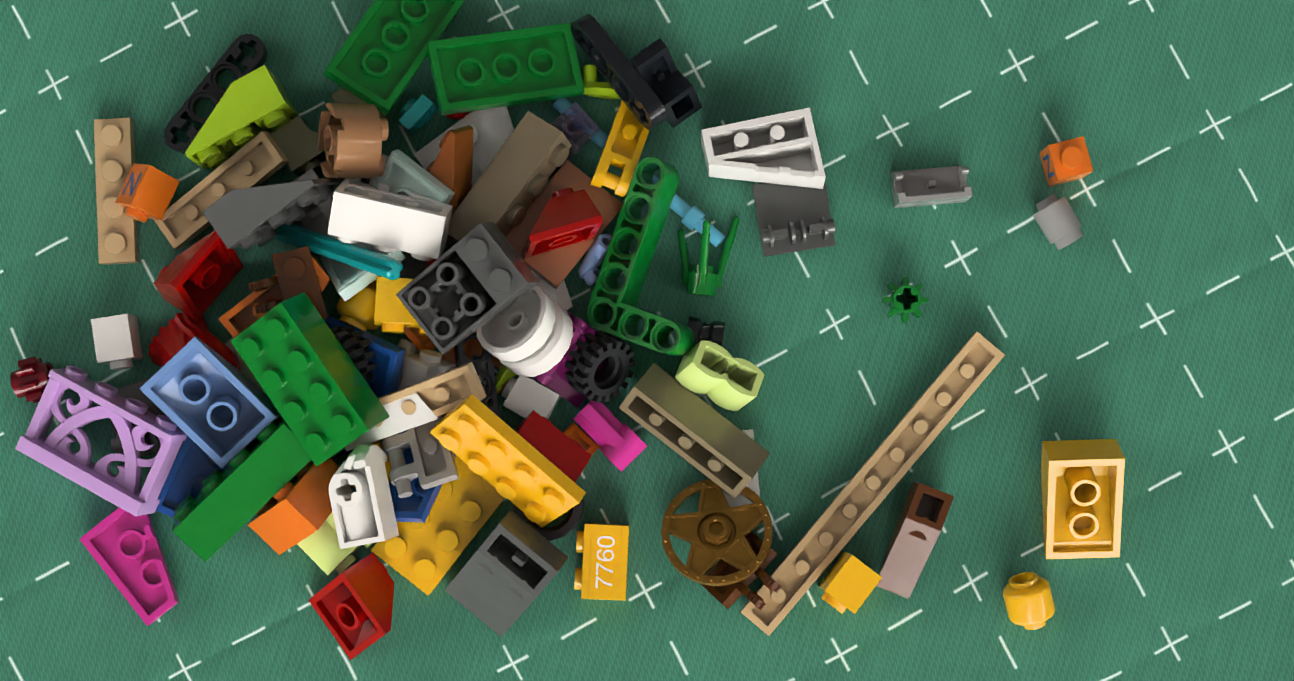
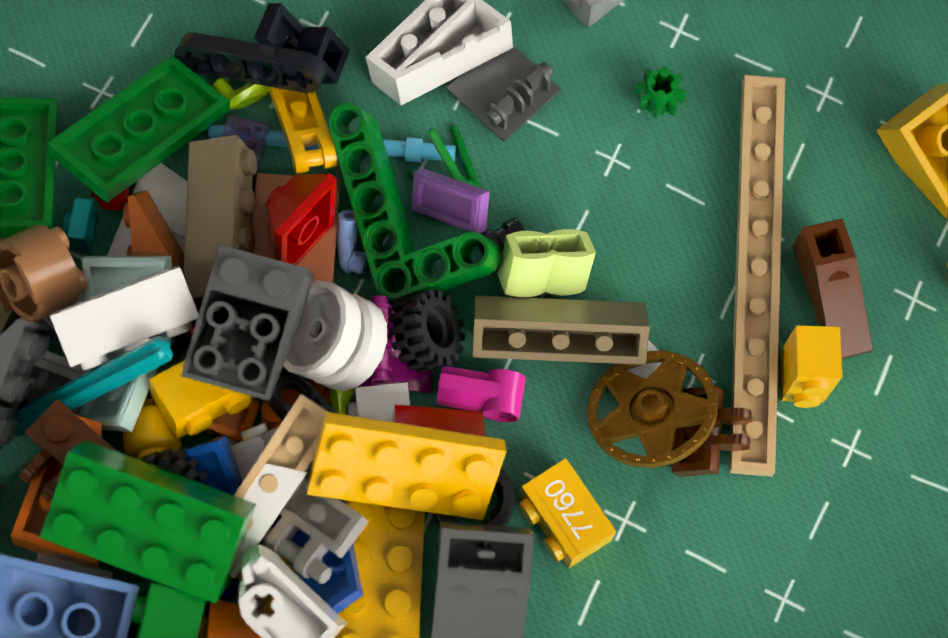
camera: 40 degrees left, 15 degrees down
none -> medium lavender tile [411,168,490,233]

